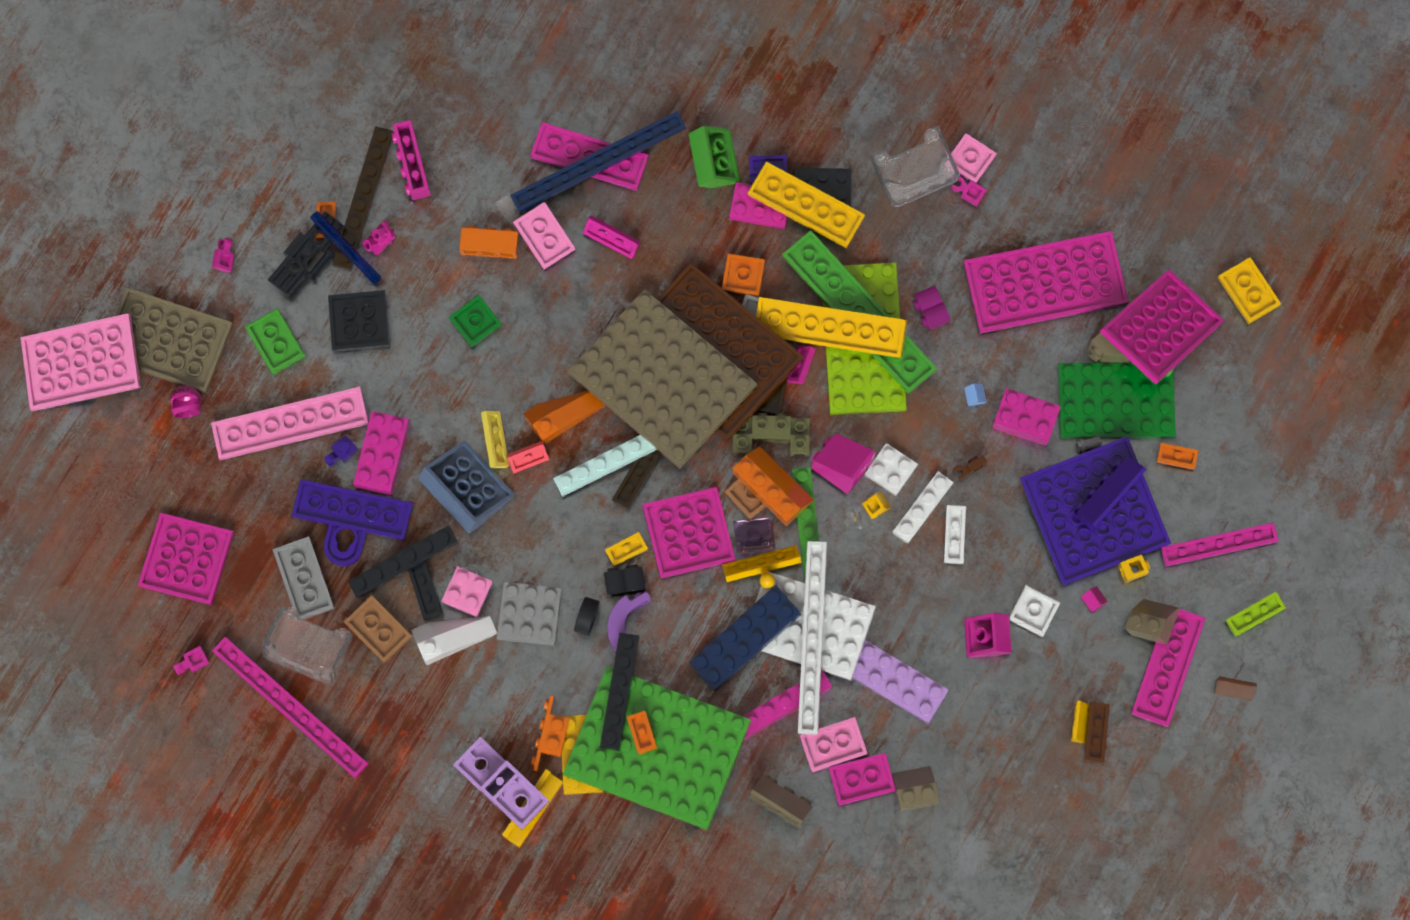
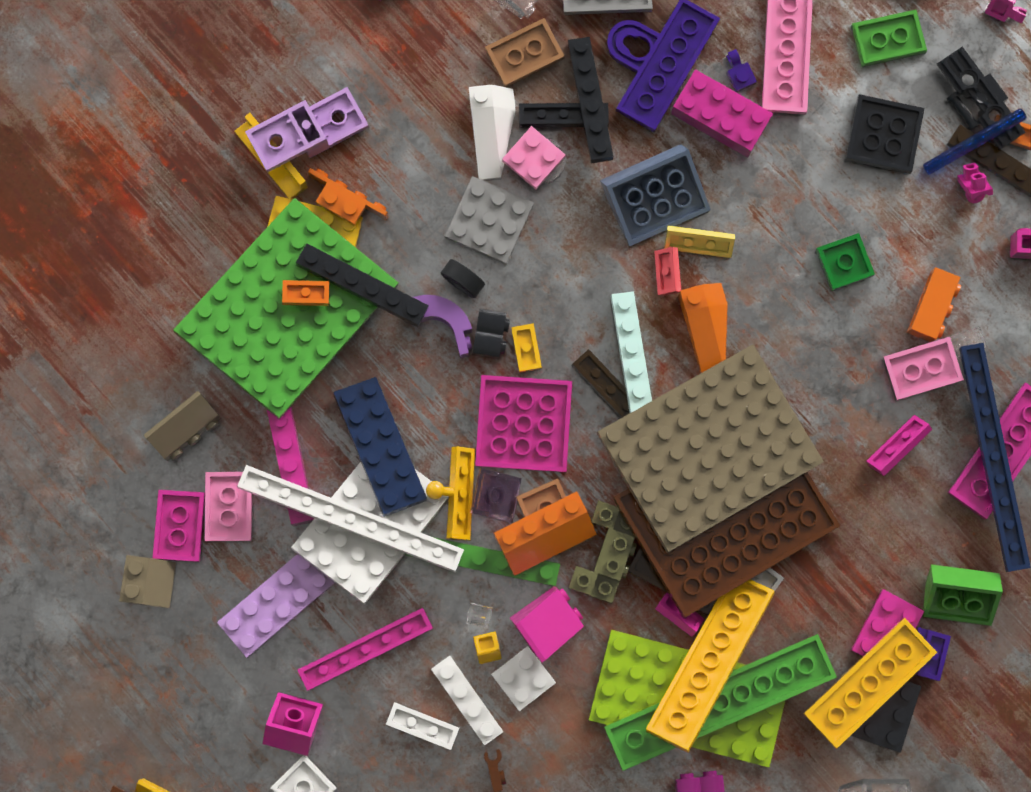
camera: 100 degrees right, 5 degrees up
orange plate [722,254,765,298] -> none
none -> dark pink plate [298,608,433,691]

